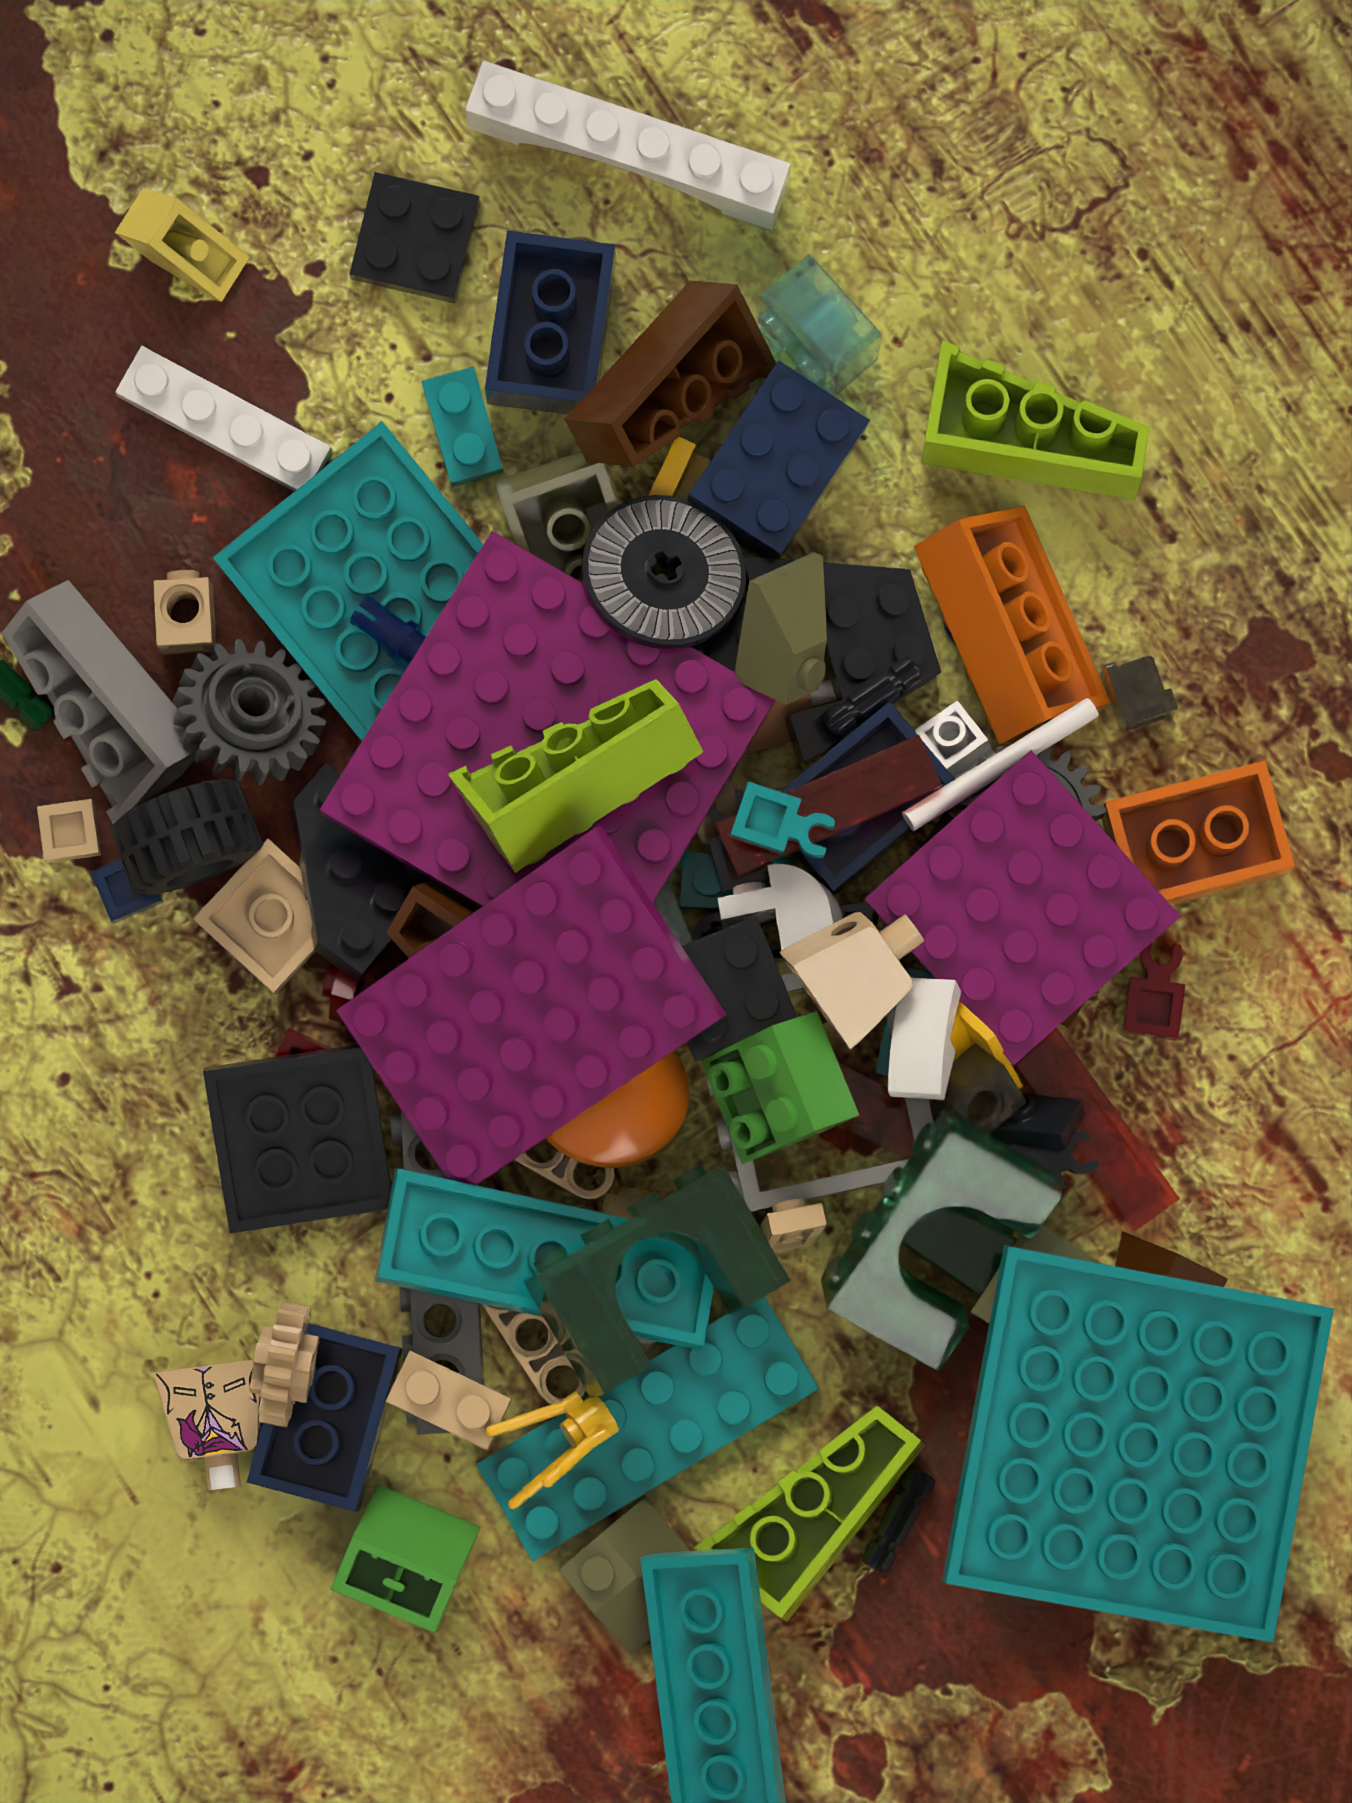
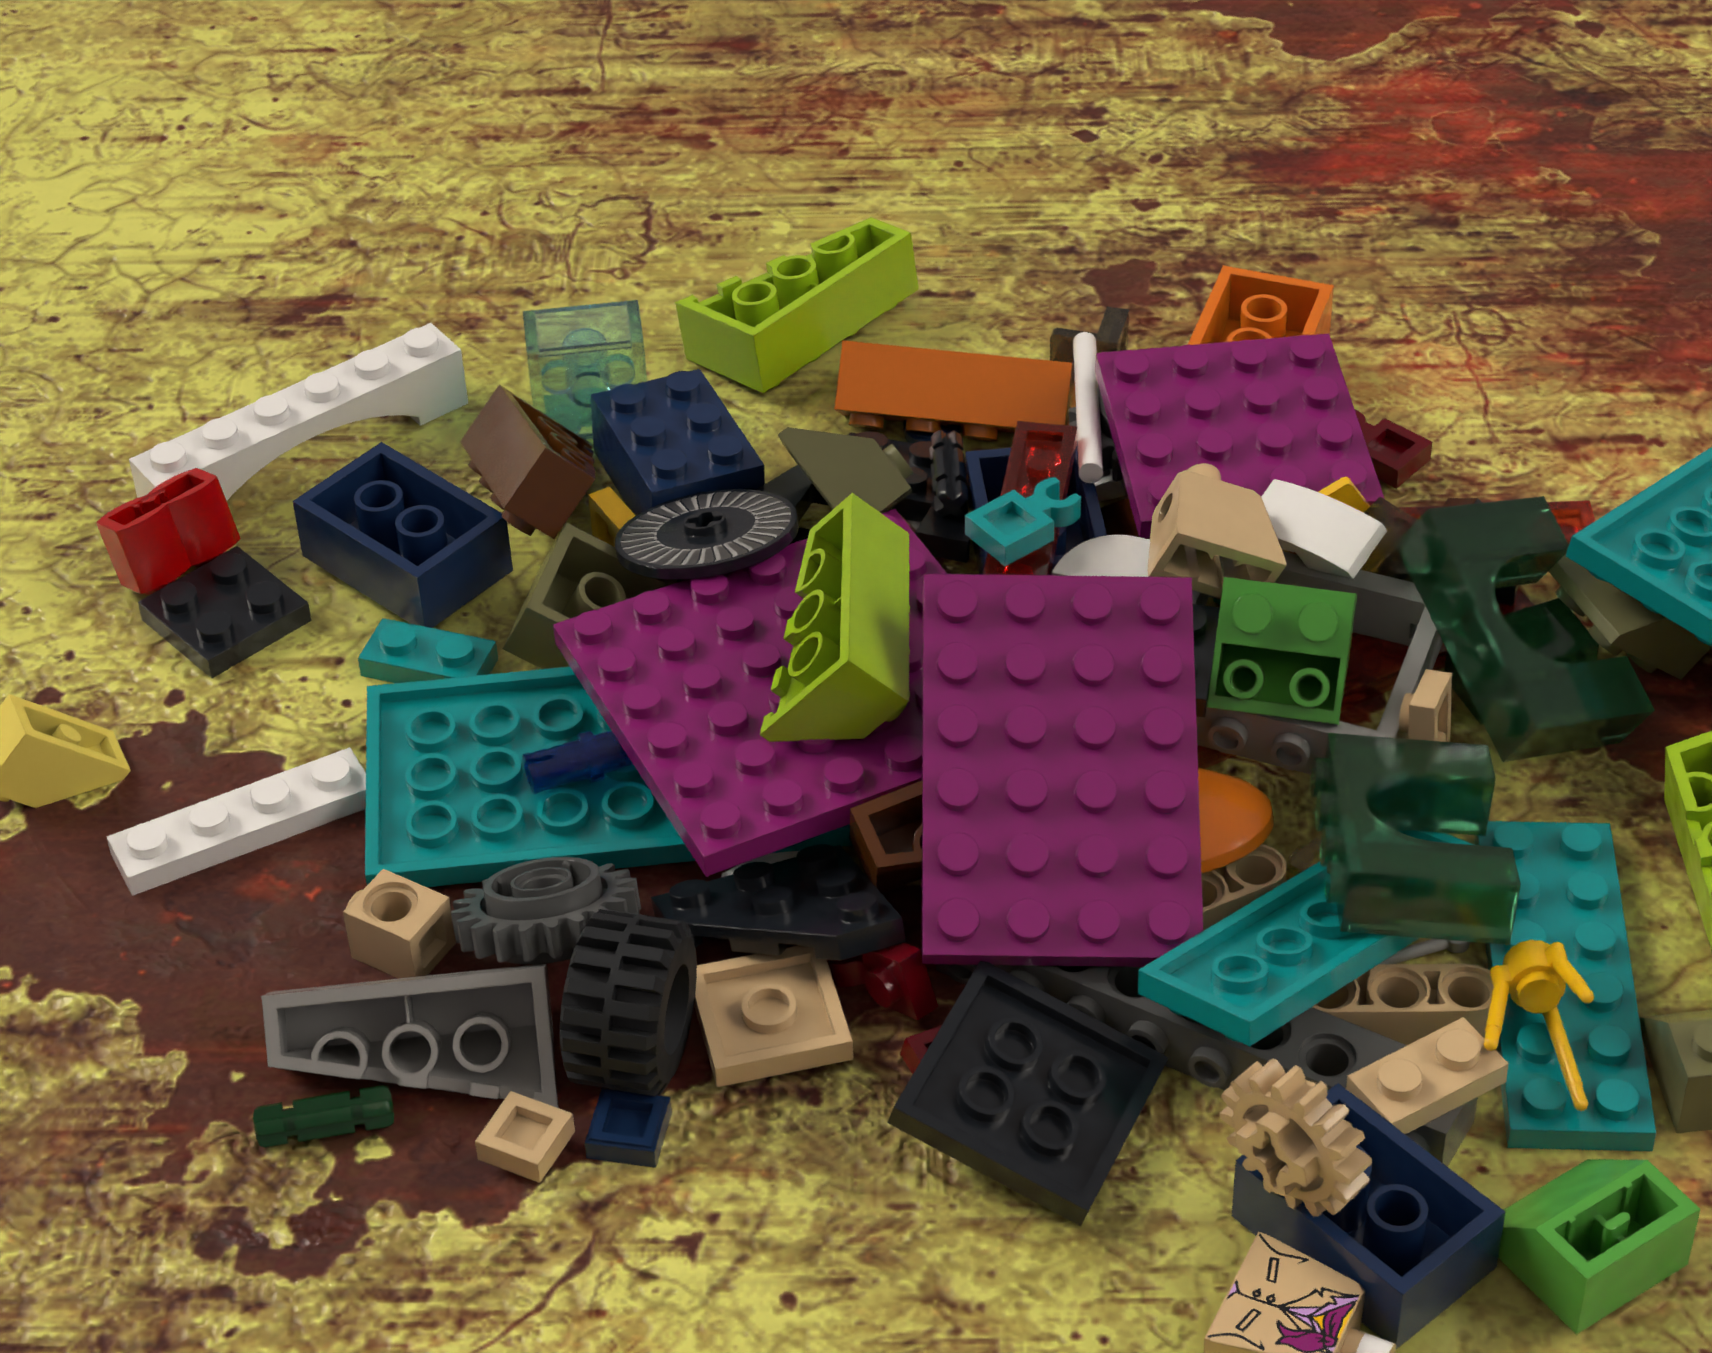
camera: 55 degrees left, 40 degrees down
none -> red brick [96,468,241,595]

